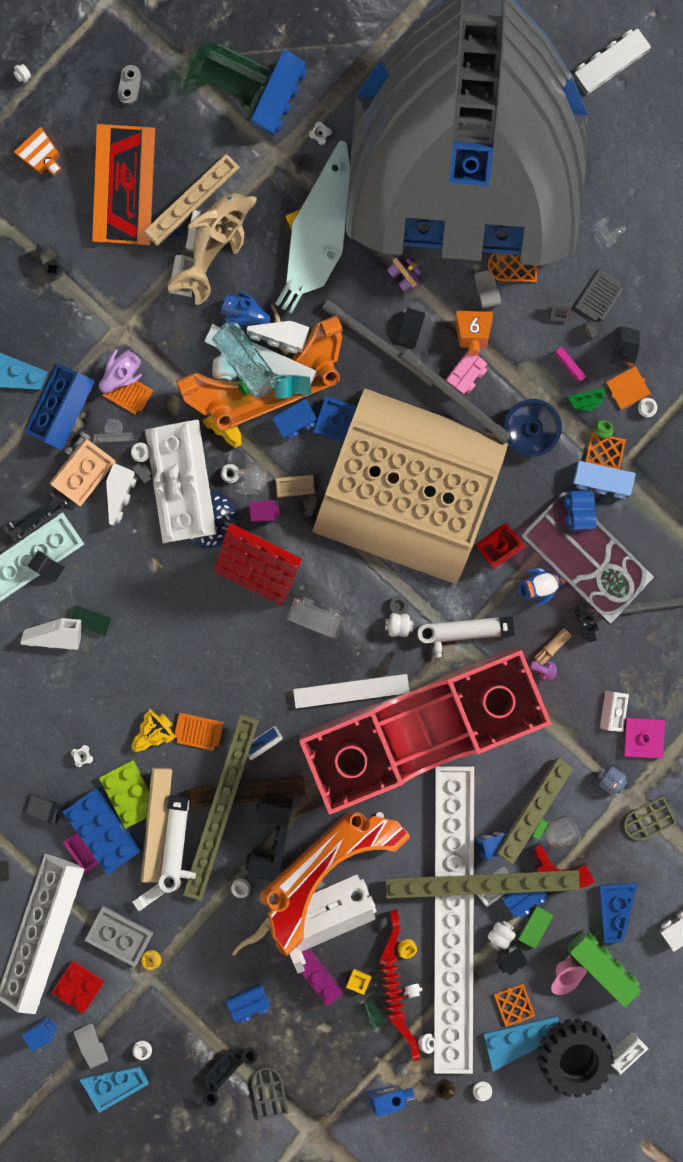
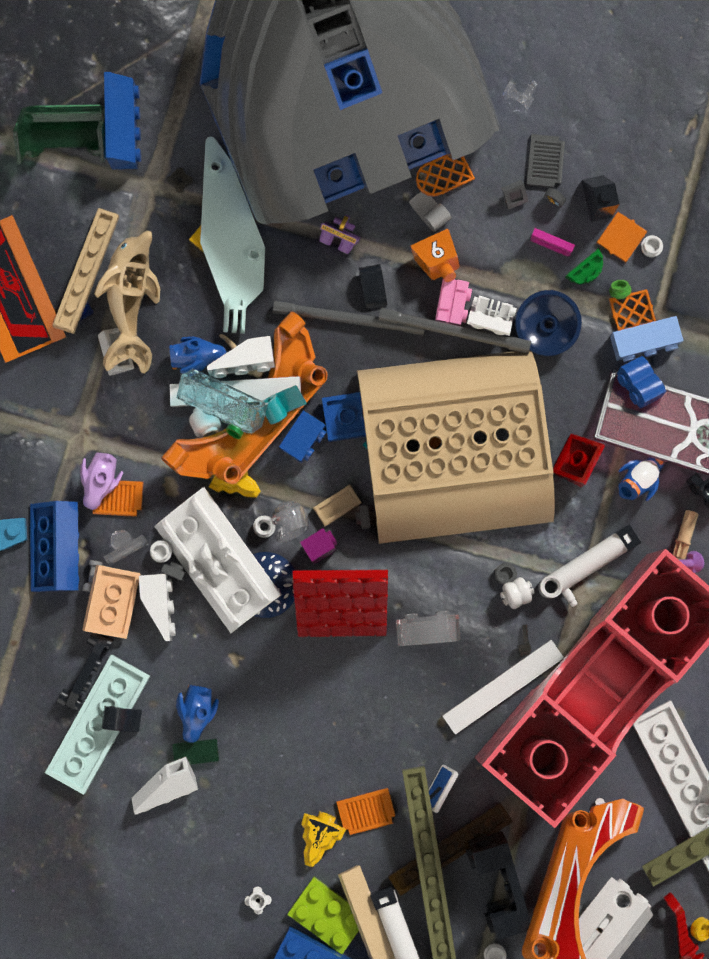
camera: 25 degrees left, 5 degrees down
white tile [186,210,202,252] -> none
white plate [309,122,332,145] -> none
none -> blue animal [176,685,219,743]
none -> white hinge [467,296,517,336]

